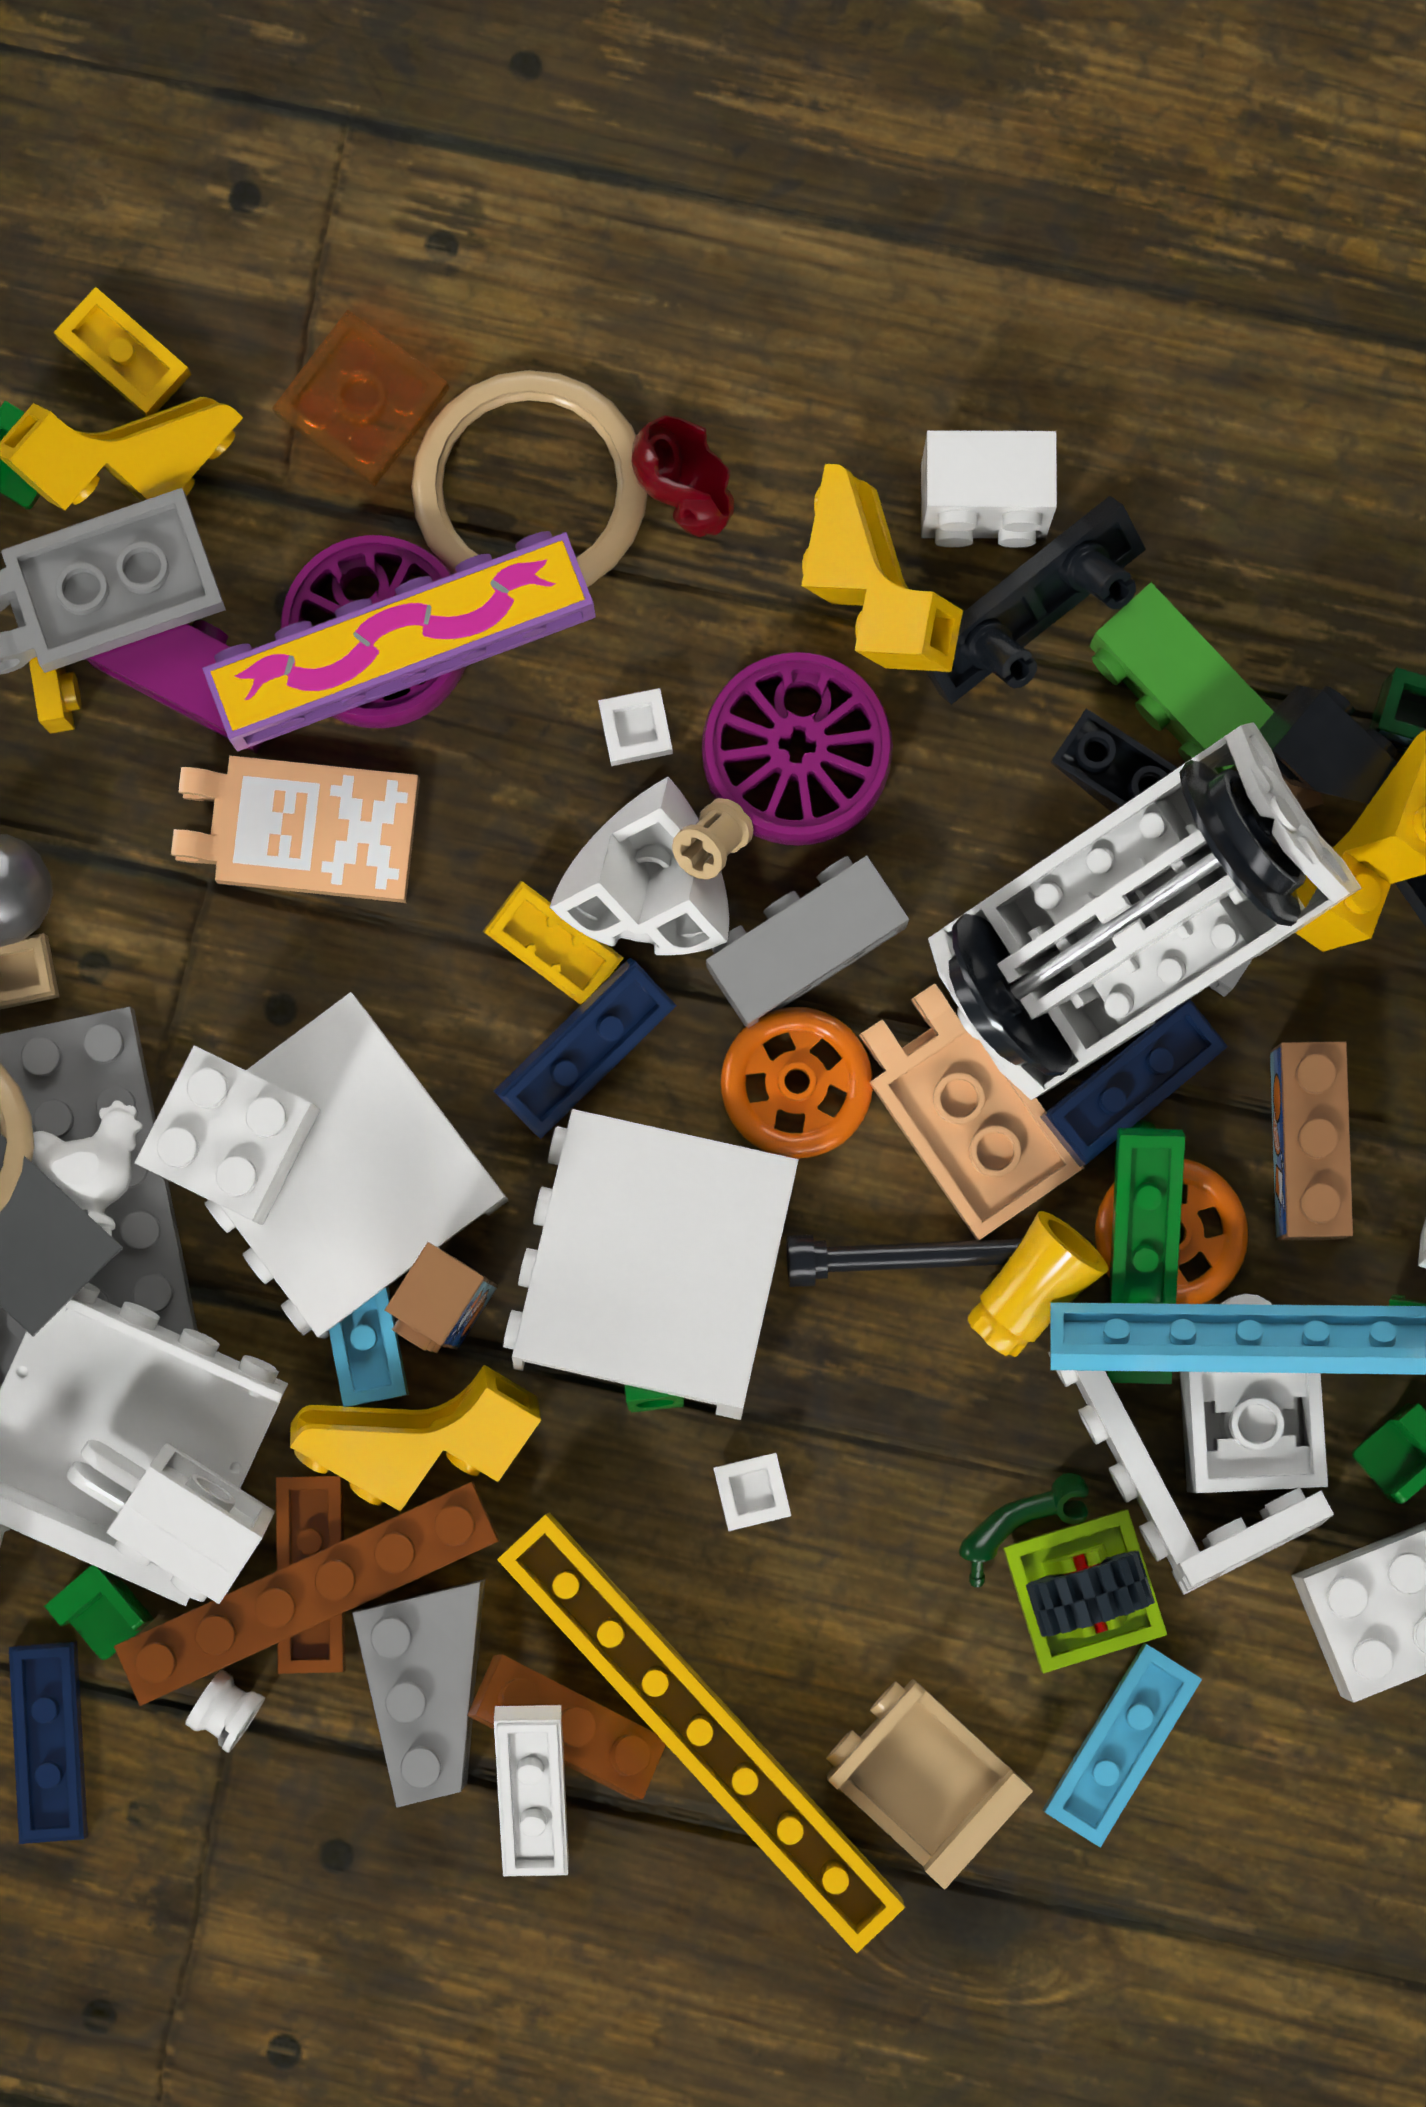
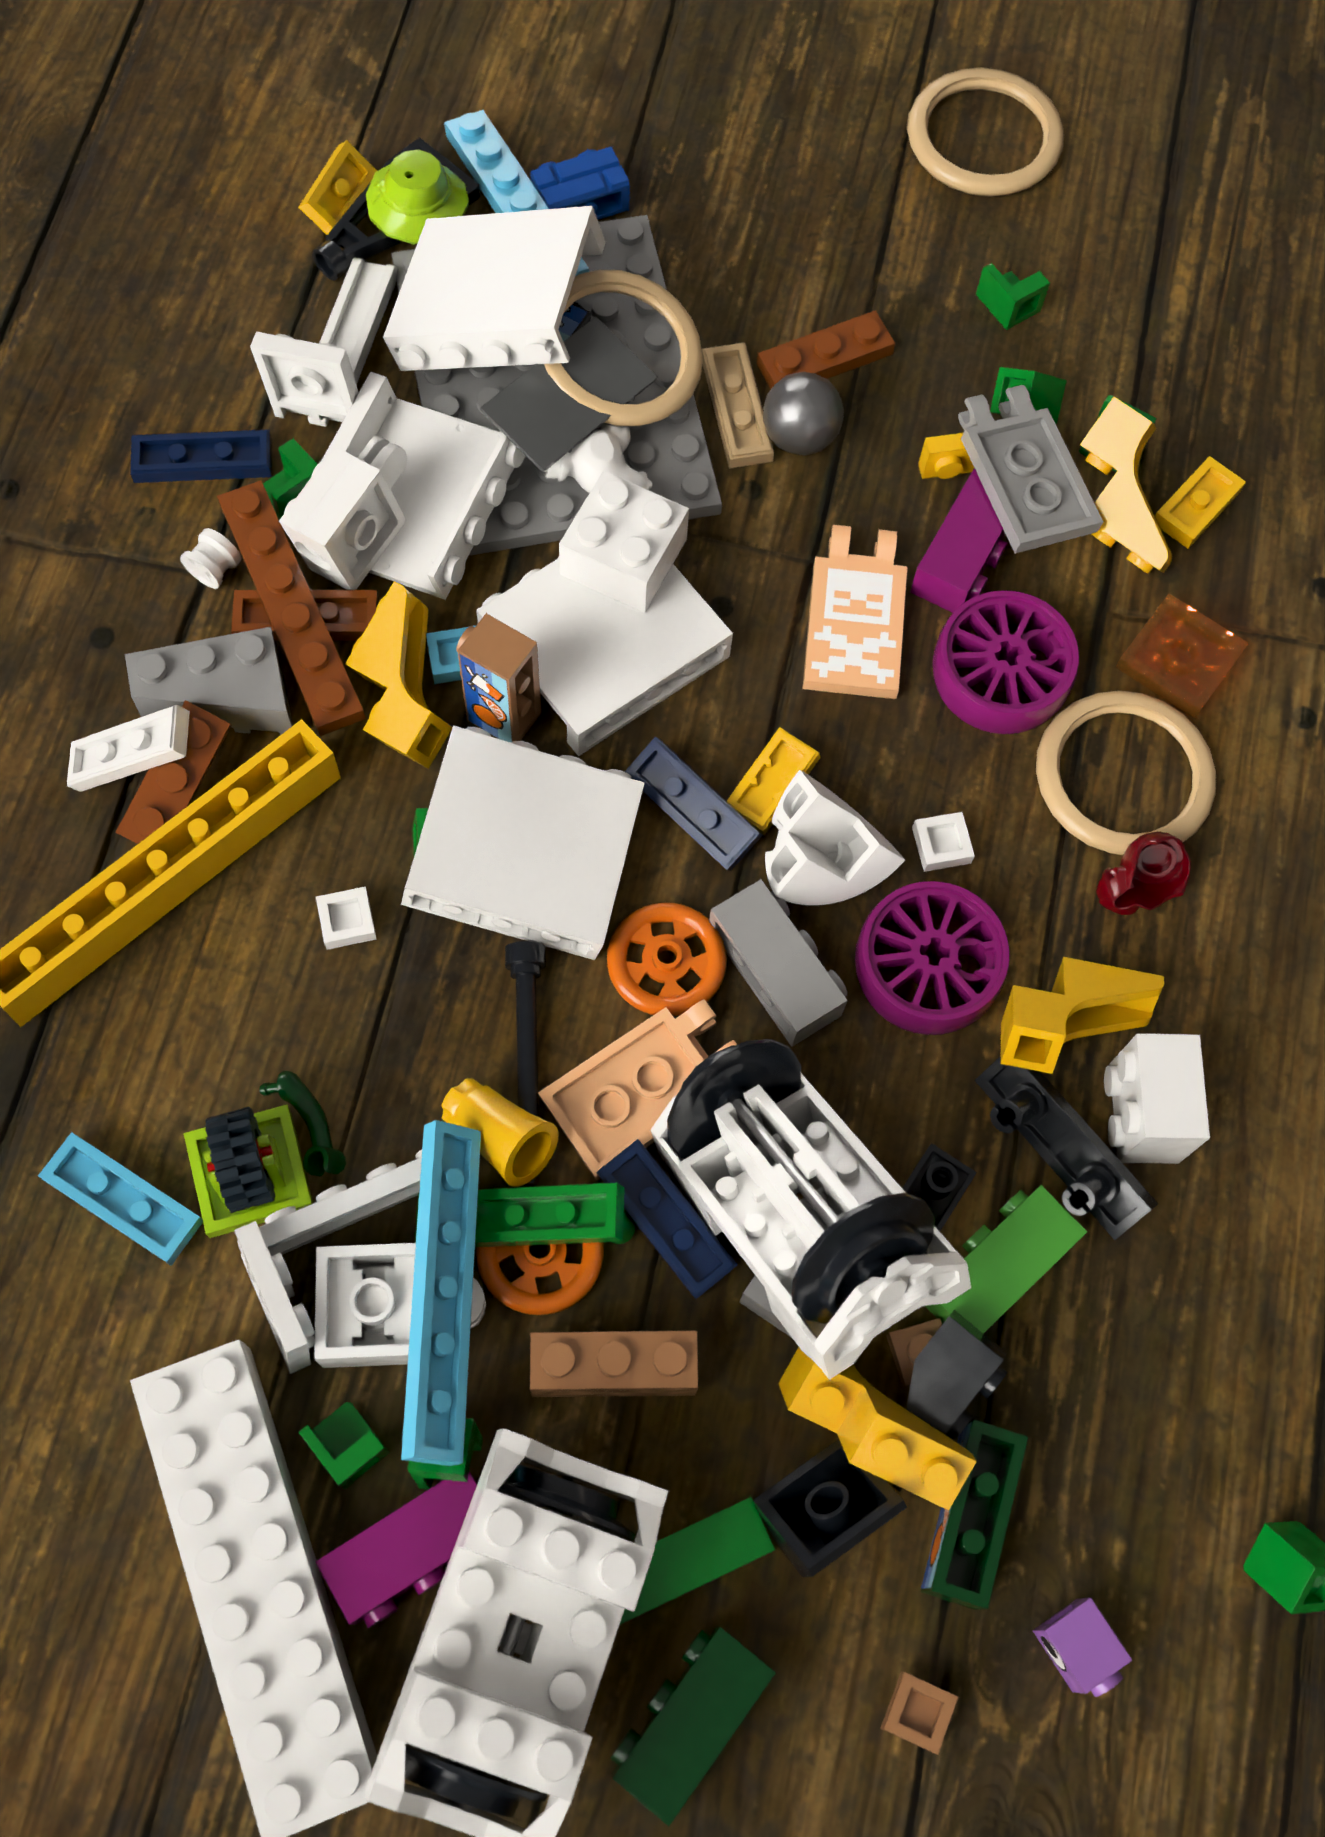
camera: 80 degrees right, 15 degrees down
brick [202,531,596,752] -> none
tan bush [672,798,754,880] -> none
tan panel [826,1679,1033,1890] -> none

